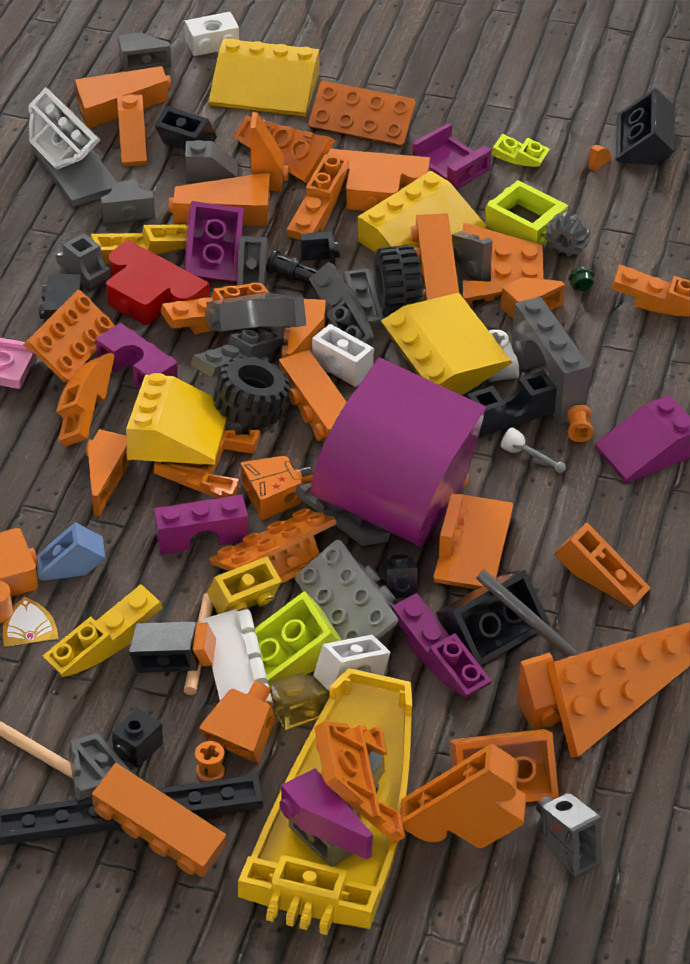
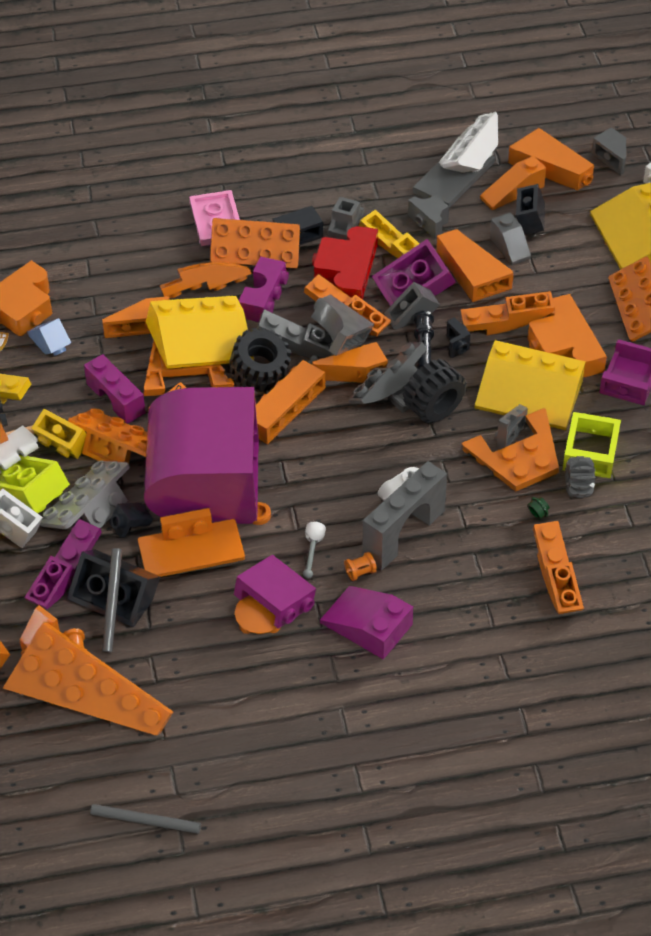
camera: 65 degrees right, 5 degrees up
orange wing [233,116,335,184] -> none
orange slope [250,112,289,191] -> none
white brick [312,324,374,387] -> none
yellow slope [381,293,512,395] -> none
orange brick [411,213,459,301] -> none
black arch [467,370,557,437] -> none
orange slope [501,277,565,319] -> none
orange slope [554,523,651,608] -> none
none -> magenta panel [234,555,316,629]
none -> orange dish [235,595,281,634]

